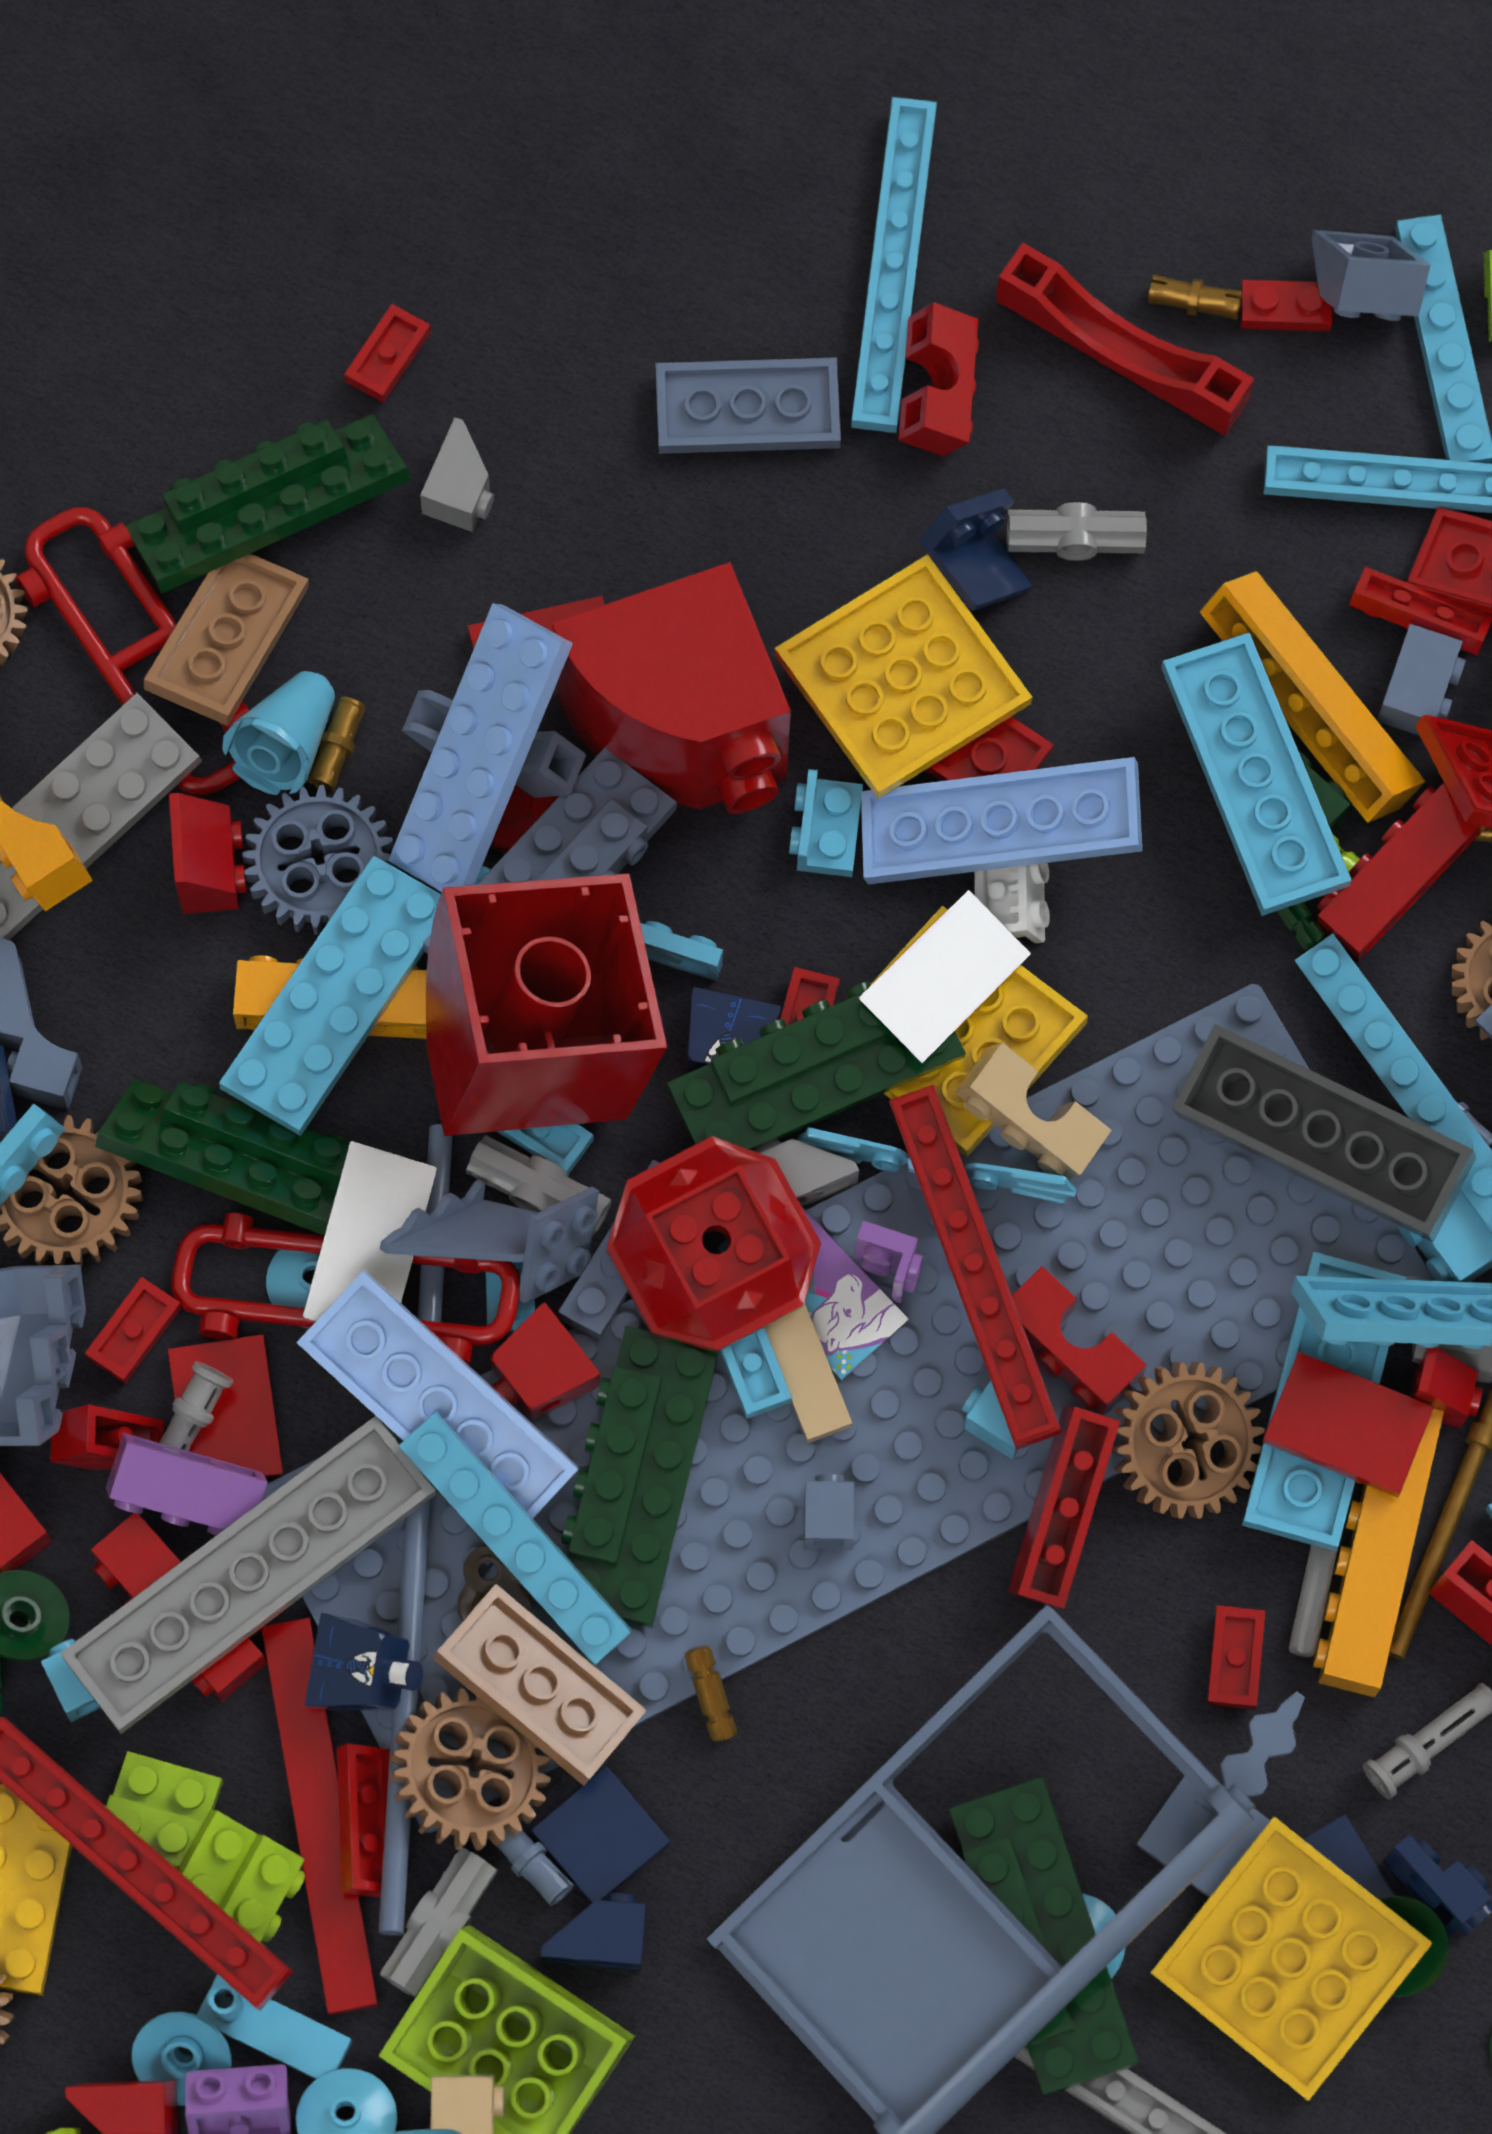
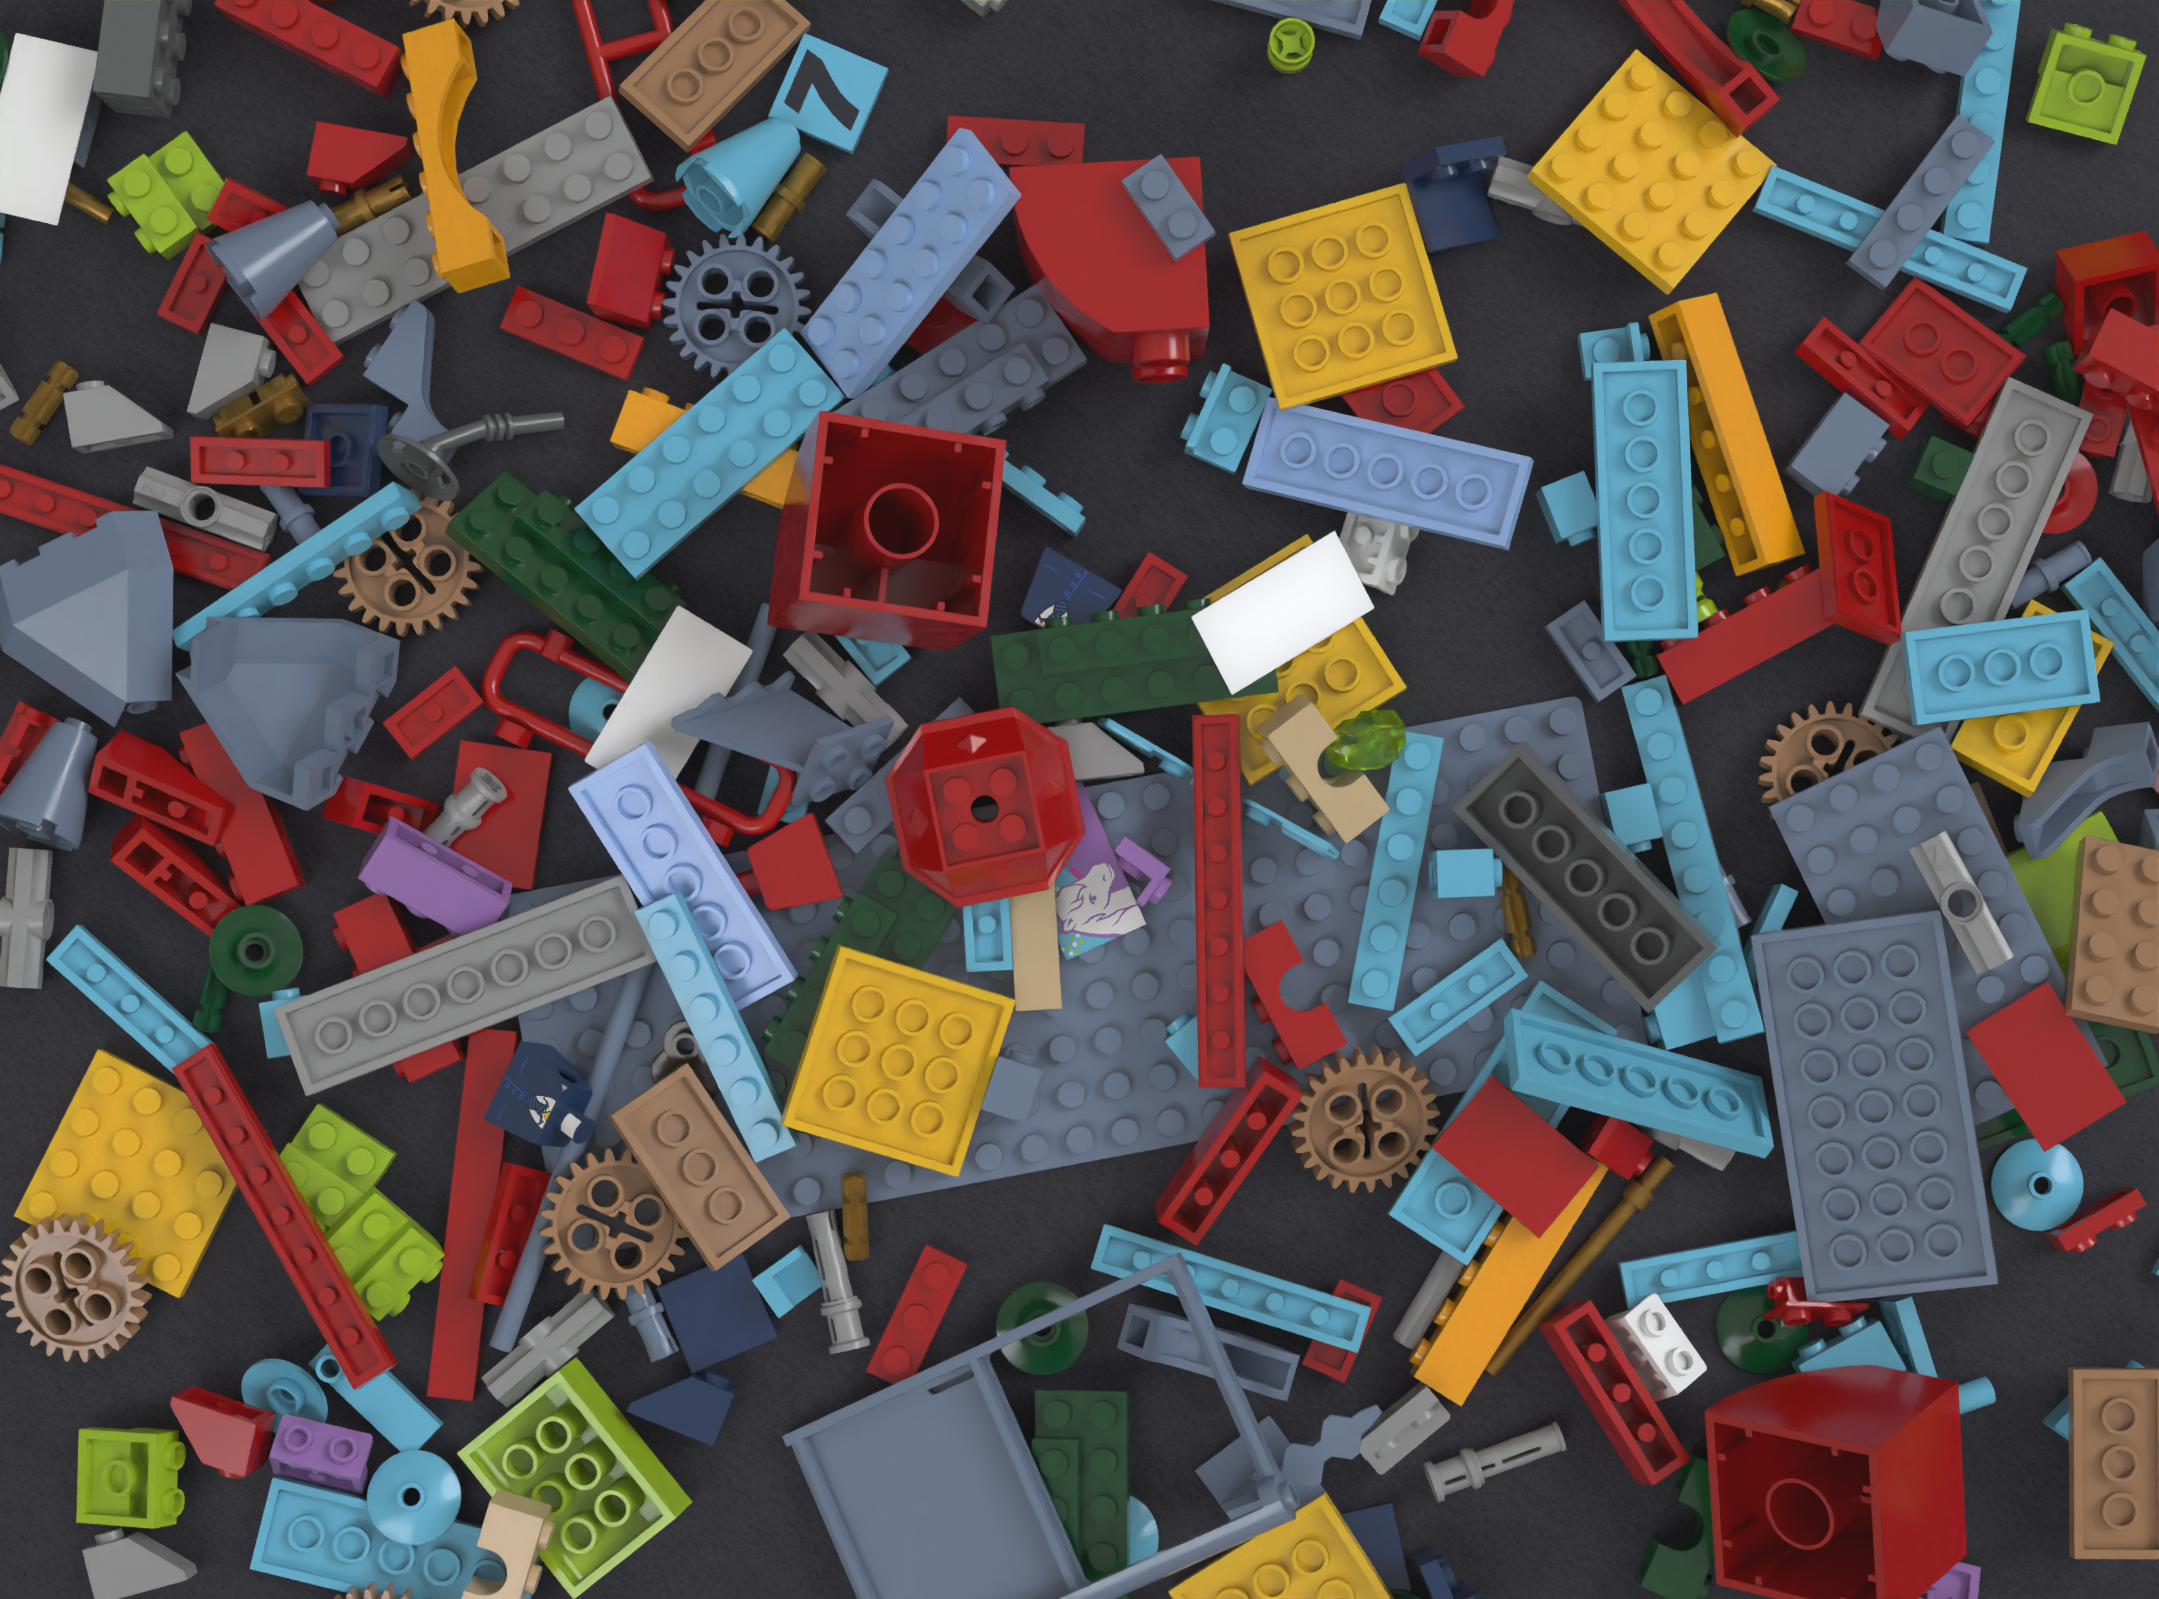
camera: 20 degrees right, 15 degrees up
none -> dark grey dish [377,412,564,501]
none -> red plate [500,286,646,382]
none -> medium azure panel [752,1244,822,1318]
none -> medium azure tile [768,33,889,155]
none -> yellow plate [780,944,1016,1177]
none -> light grey pin [806,1210,871,1354]
none -> red plate [866,1244,968,1384]
none -> dark green dish [996,1281,1089,1375]
none -> medium azure plate [1091,1224,1372,1353]
none -> sand blue arch [1117,1303,1300,1401]
none -> sand blue plate [1121,154,1216,262]
none -> lime wheel [1267,18,1315,74]
none -> clear neon green rock [1324,710,1406,770]
none -> medium azure plate [1347,730,1444,1011]
none -> light grey bracket [1360,1381,1450,1475]
none -> medium azure plate [1387,938,1528,1057]
none -> medium azure brick [1428,849,1502,900]
none -> pearl gold axle [1497,869,1537,959]
none -> yellow plate [1526,49,1777,295]
none -> medium azure brick [1536,471,1597,547]
none -> sand blue plate [1544,600,1637,703]
none -> medium azure bracket [1577,322,1650,381]
none -> medium azure brick [1600,783,1663,853]
none -> dark green dish [1726,9,1807,83]
none -> sand blue plate [1845,114,1995,291]

